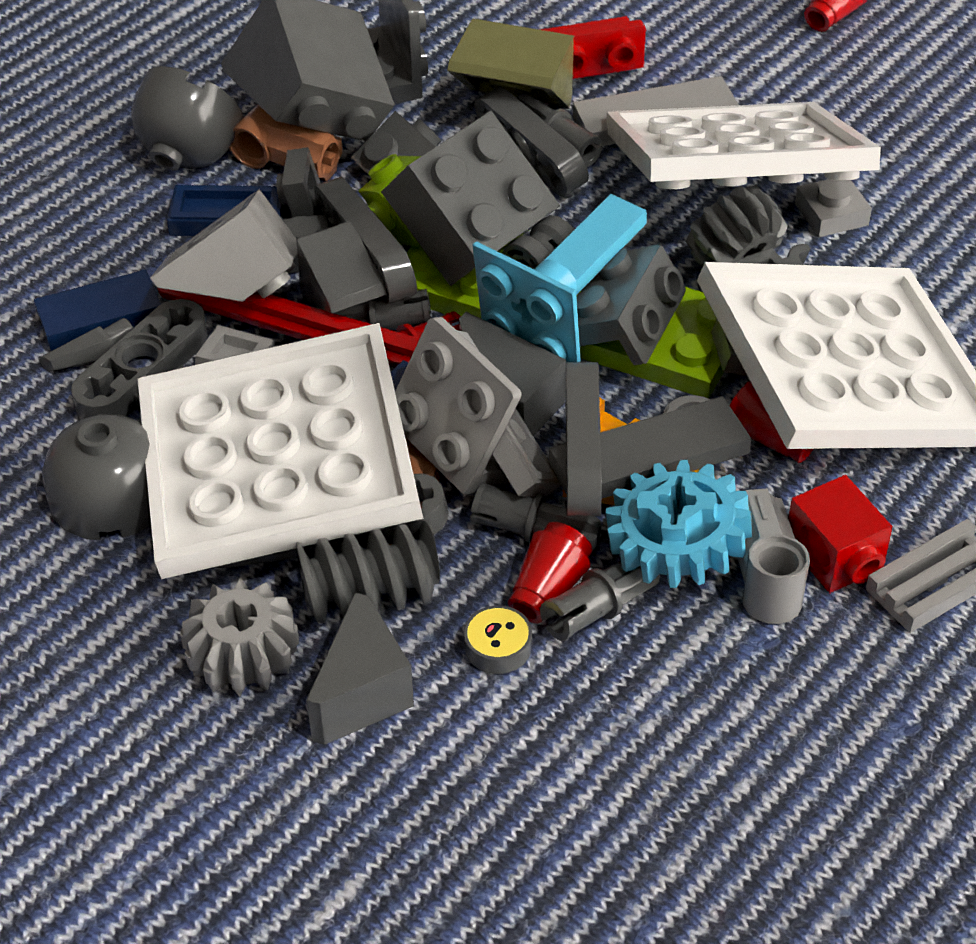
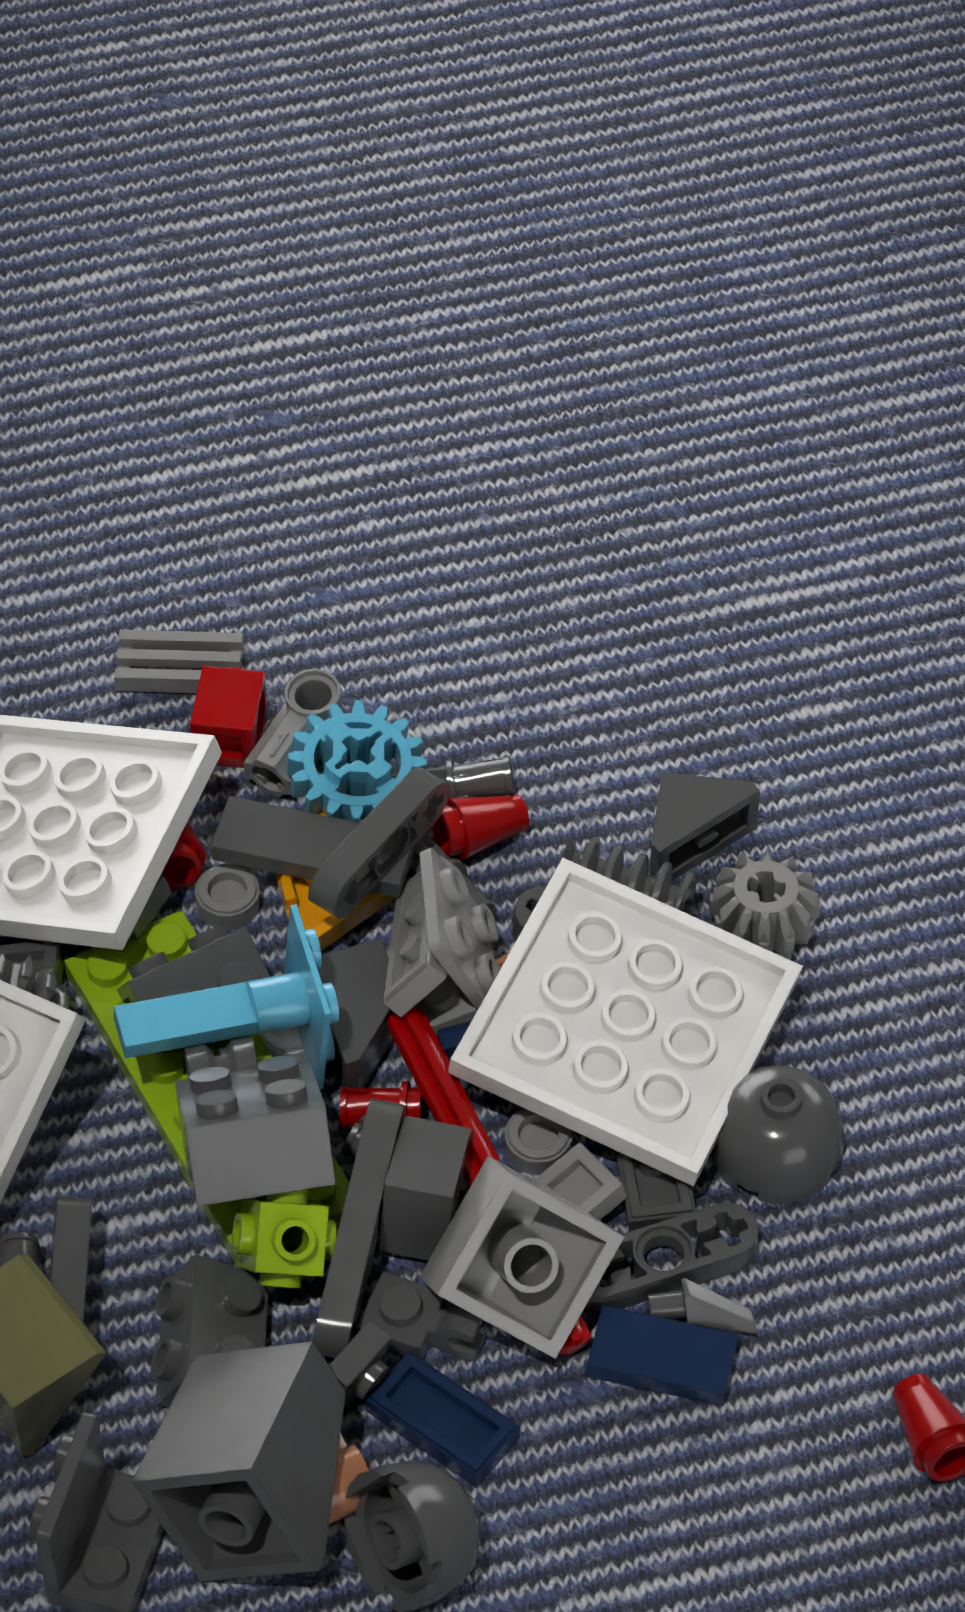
camera: 145 degrees left, 5 degrees up
tile [464,605,532,674] -> none

